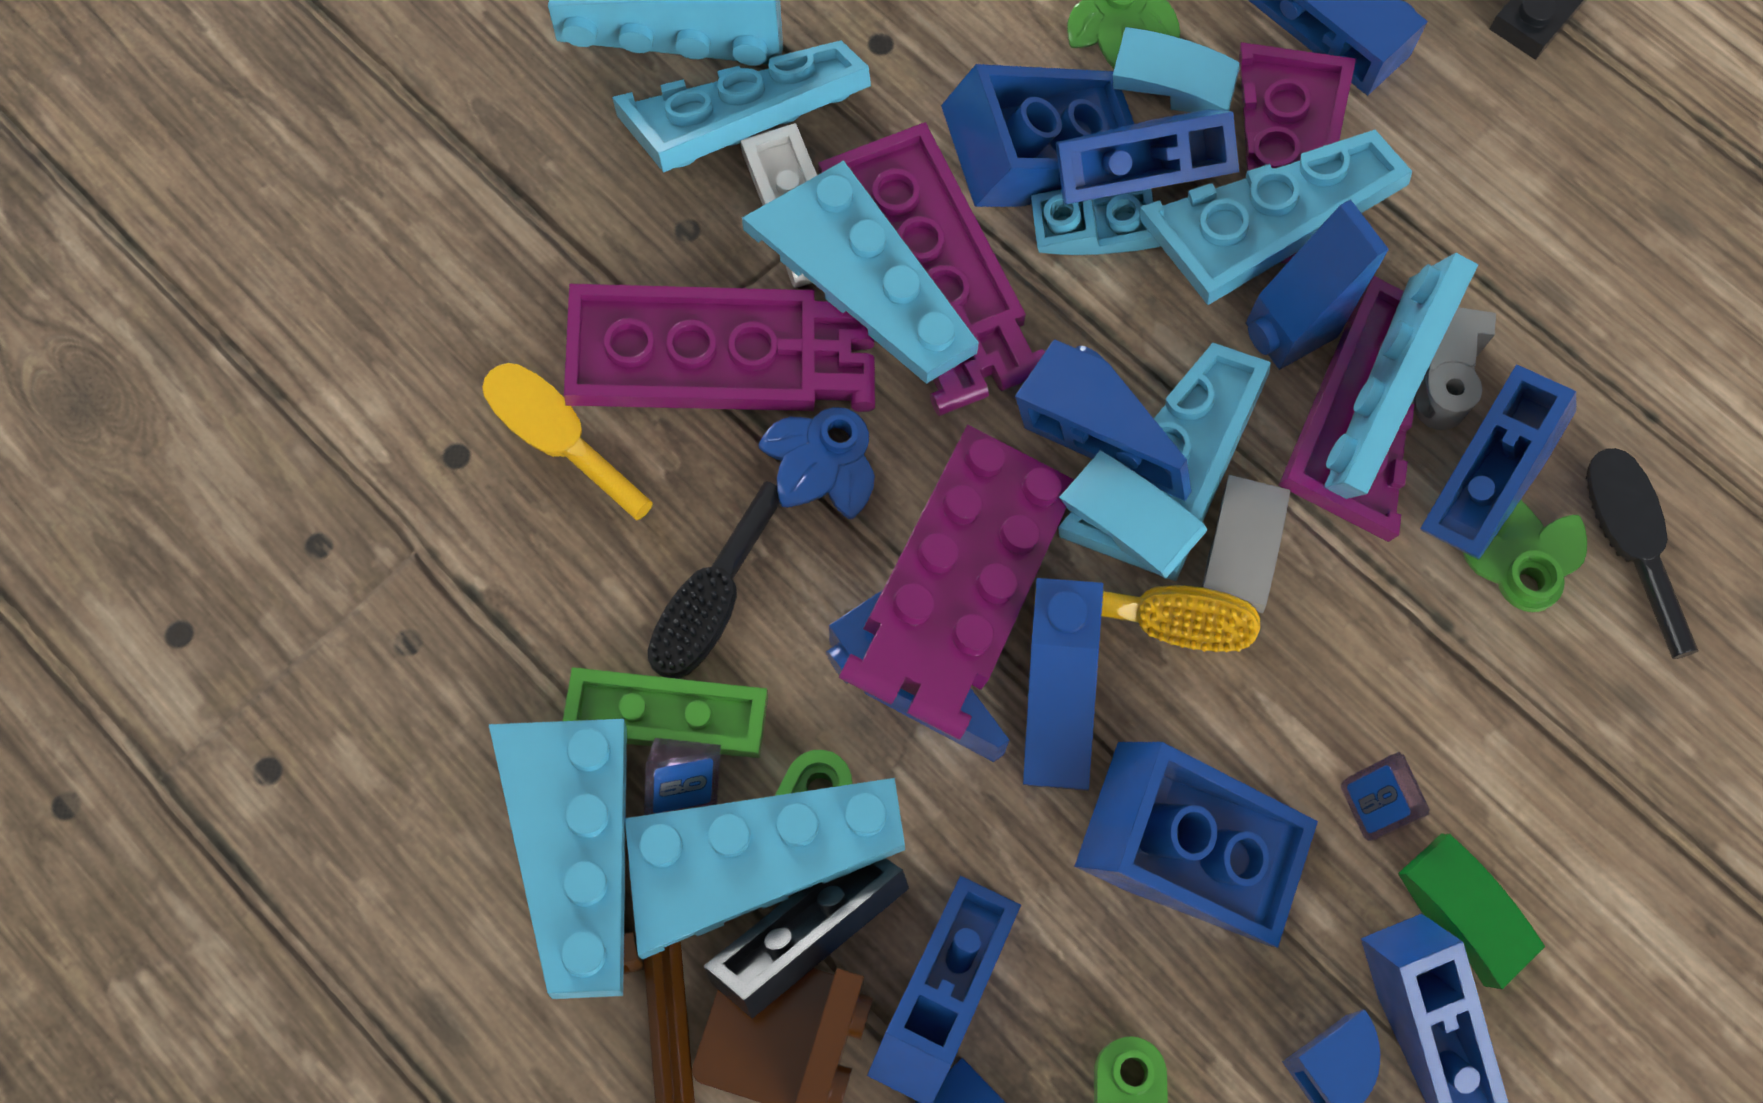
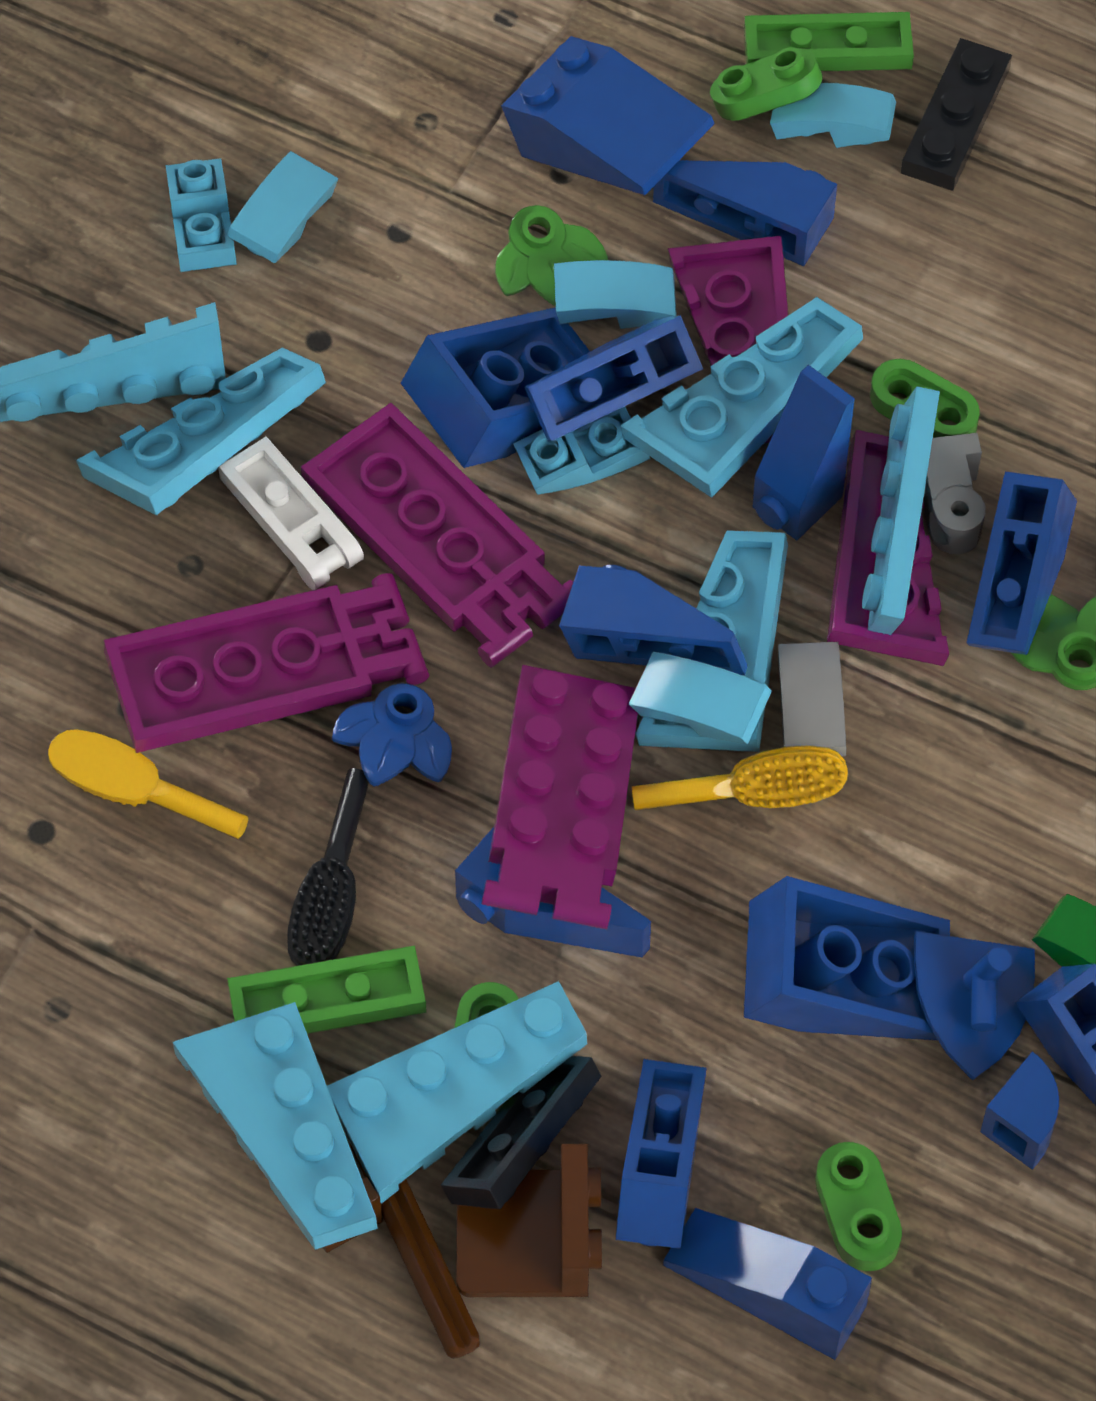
camera: 15 degrees left, 10 degrees down
slope [644,738,721,815] -> none
medium azure wing [742,161,979,384] -> none
blue slope [1023,578,1104,791] -> none
slope [1341,752,1430,841] -> none
none -> bright green plate [870,359,980,438]
none -> blue shield [914,931,1035,1080]

